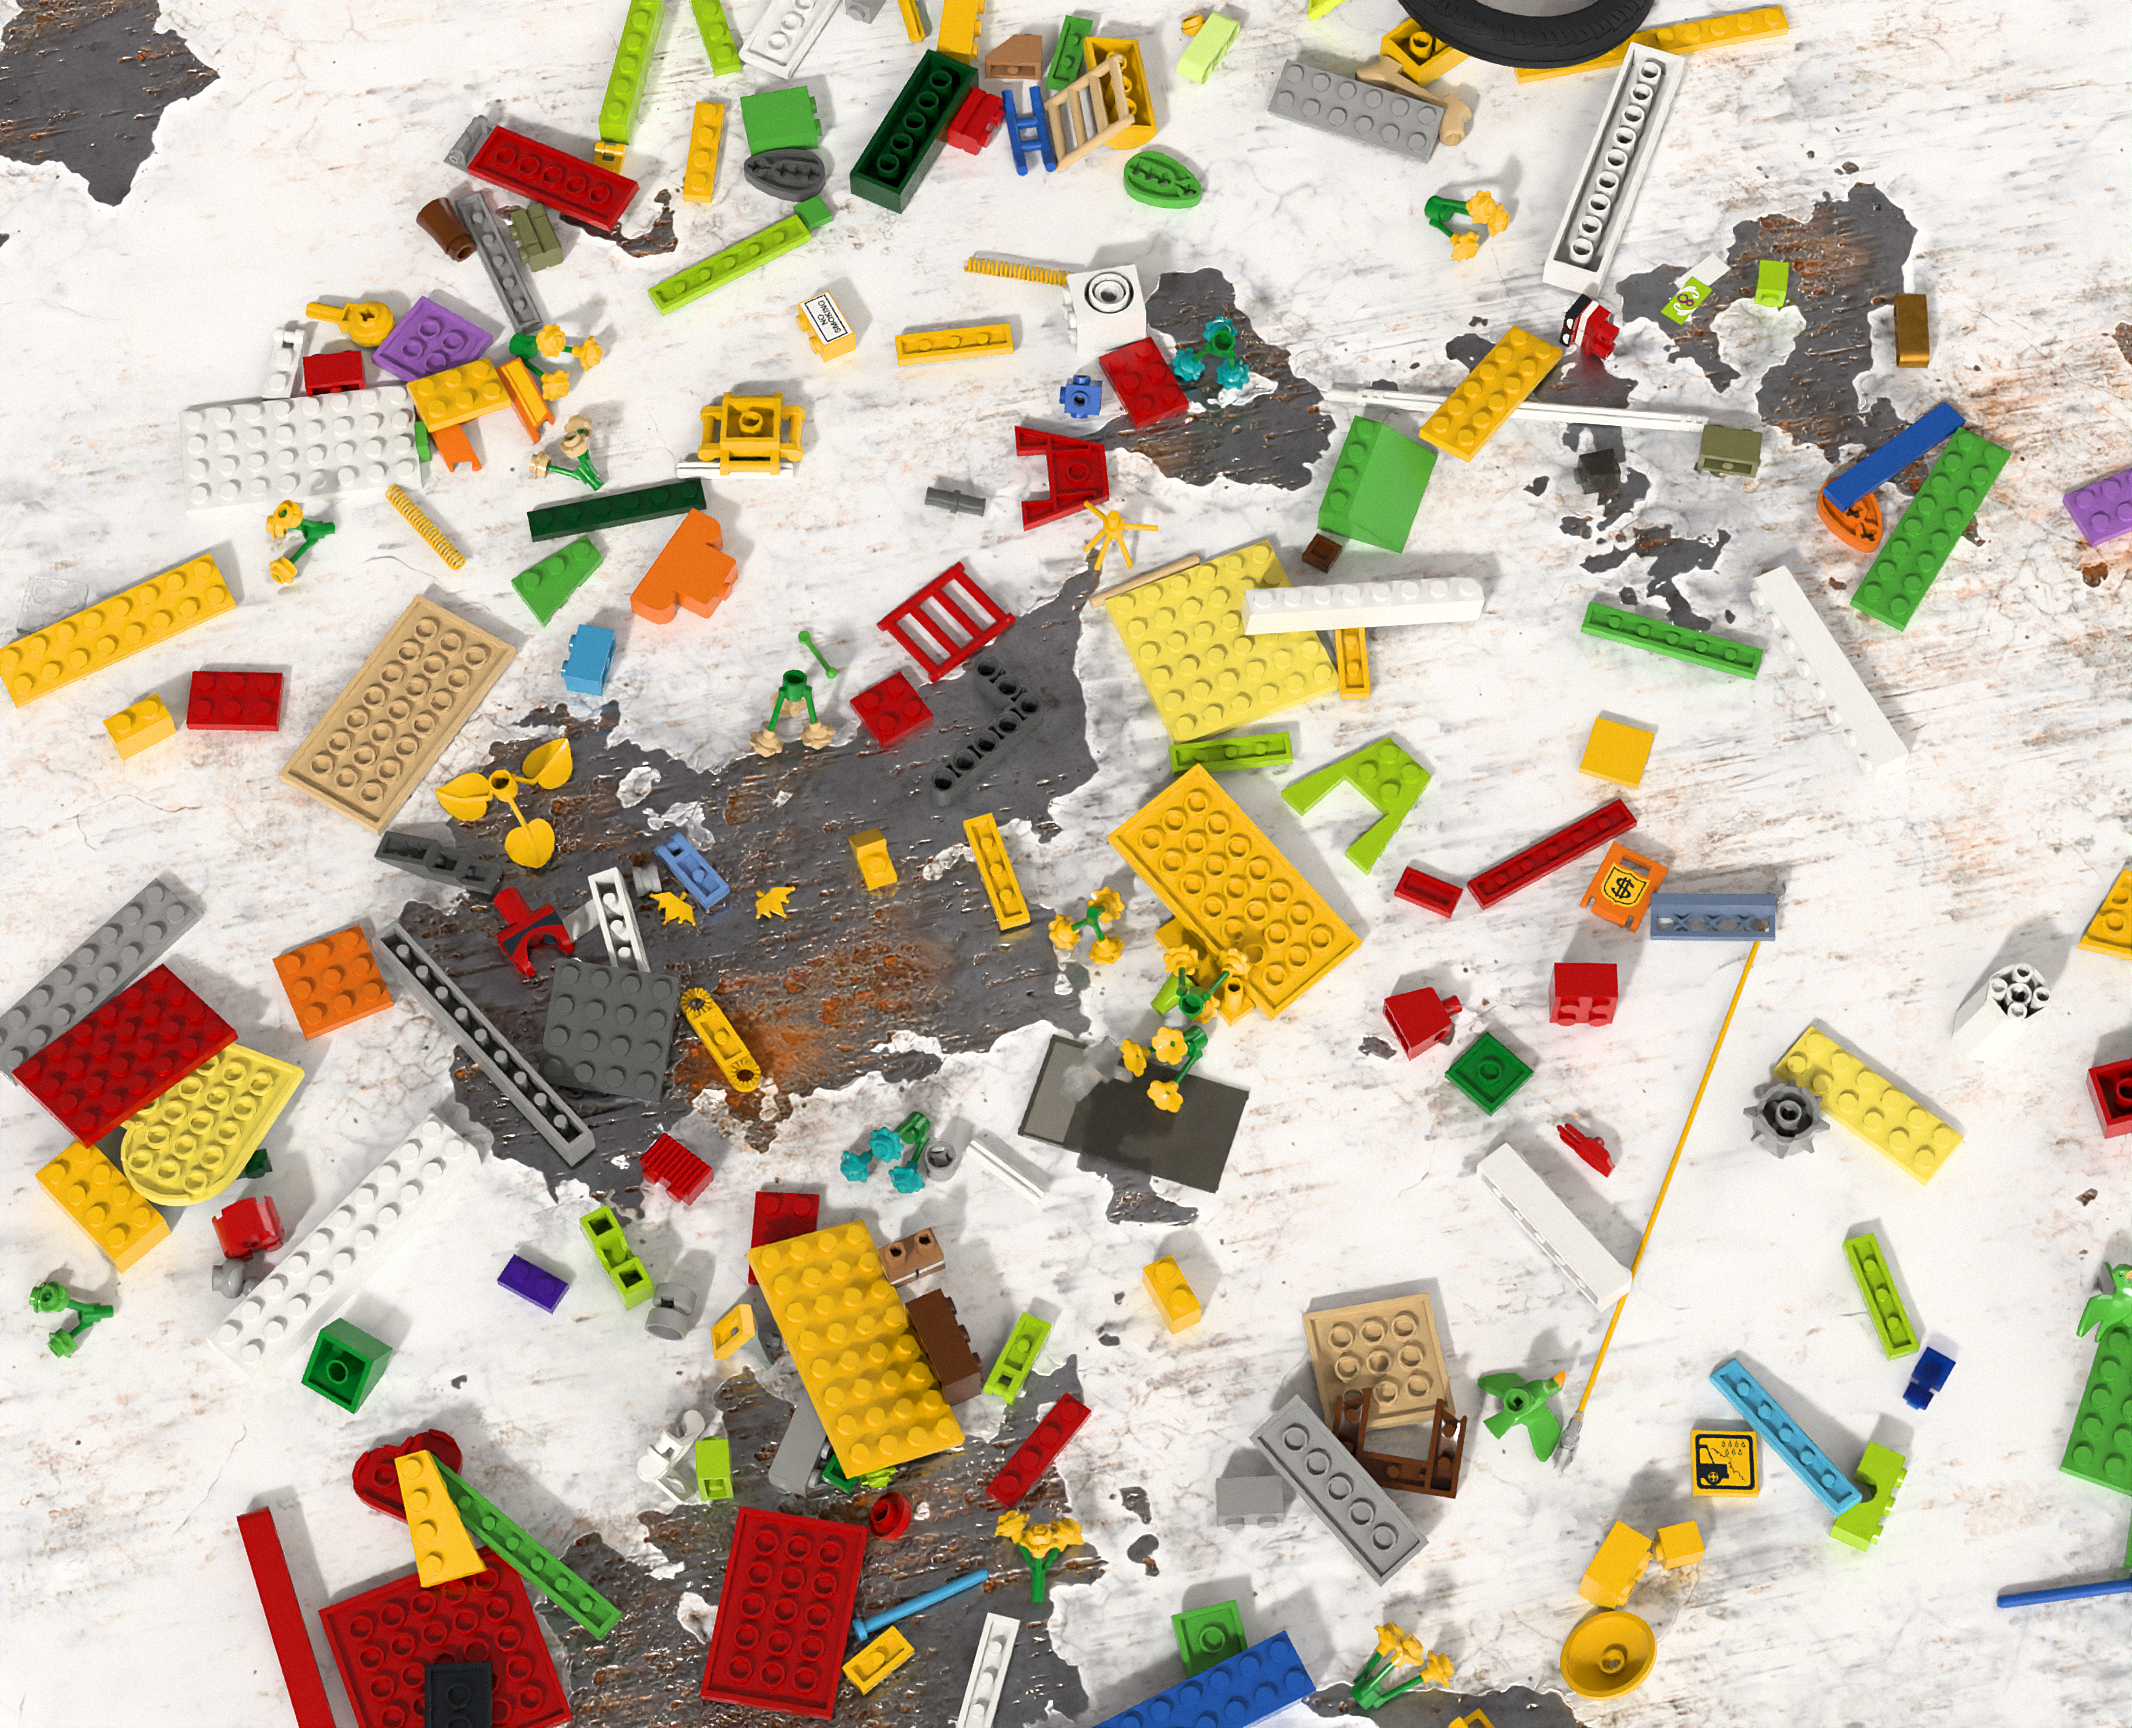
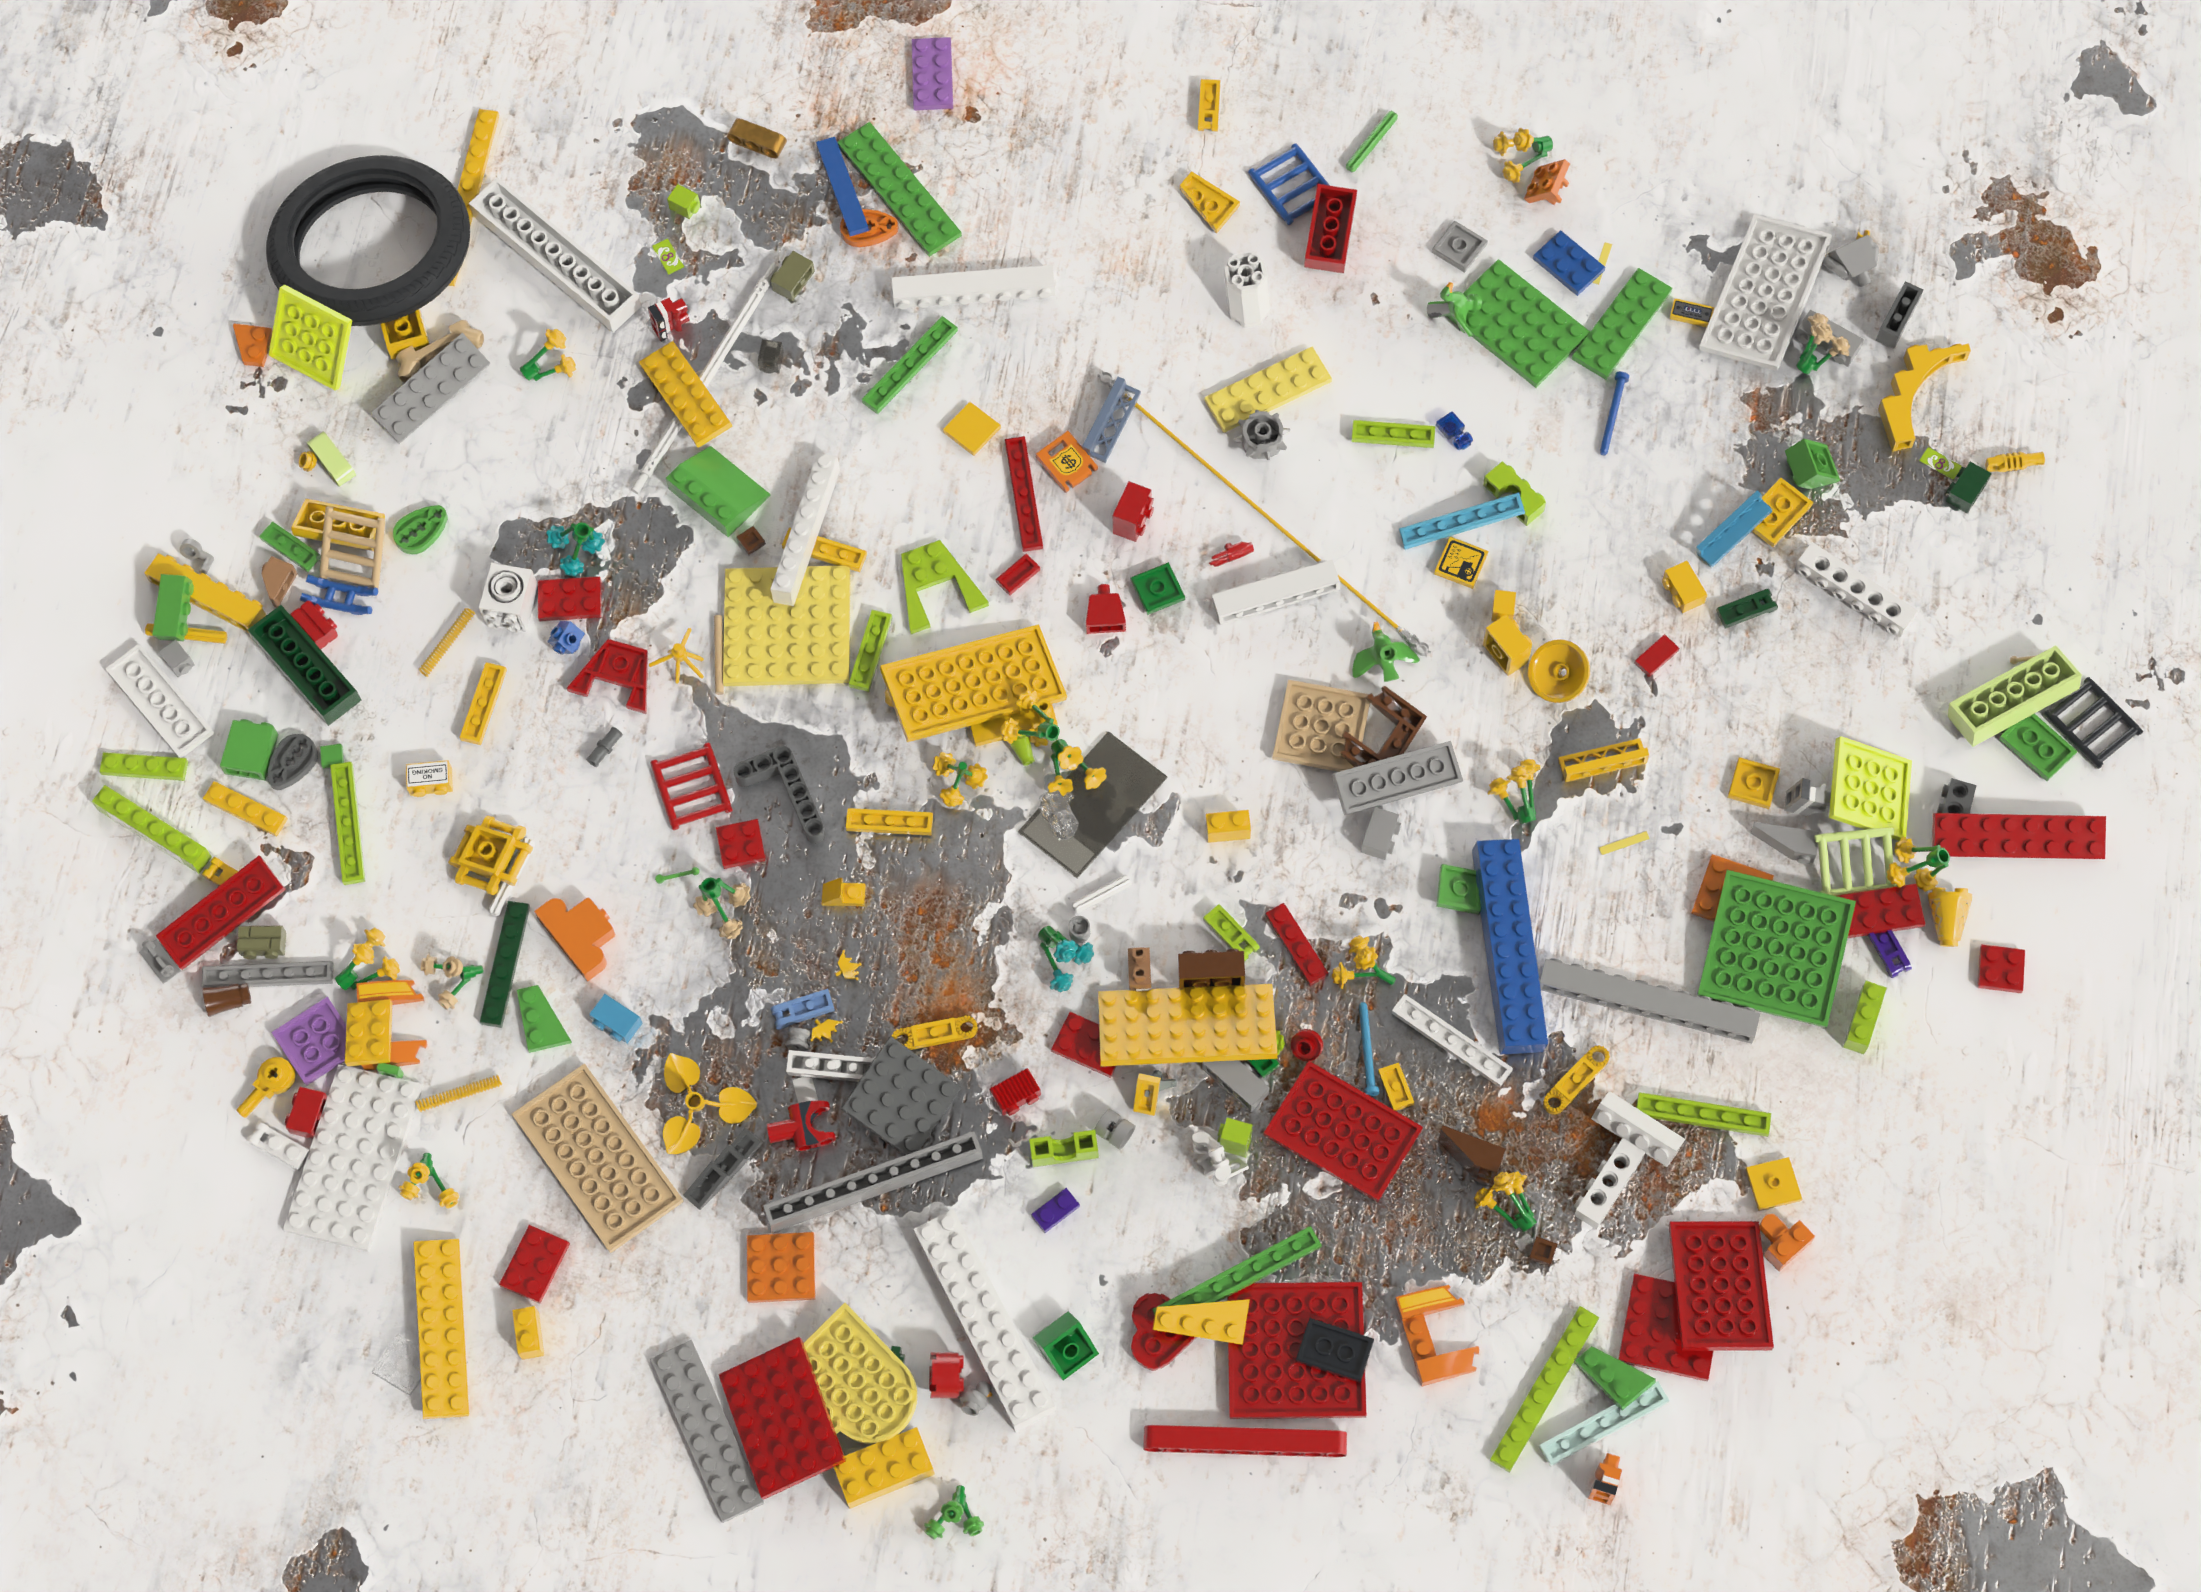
camera: 65 degrees left, 5 degrees up
white sticker [1674,253,1731,289] -> none

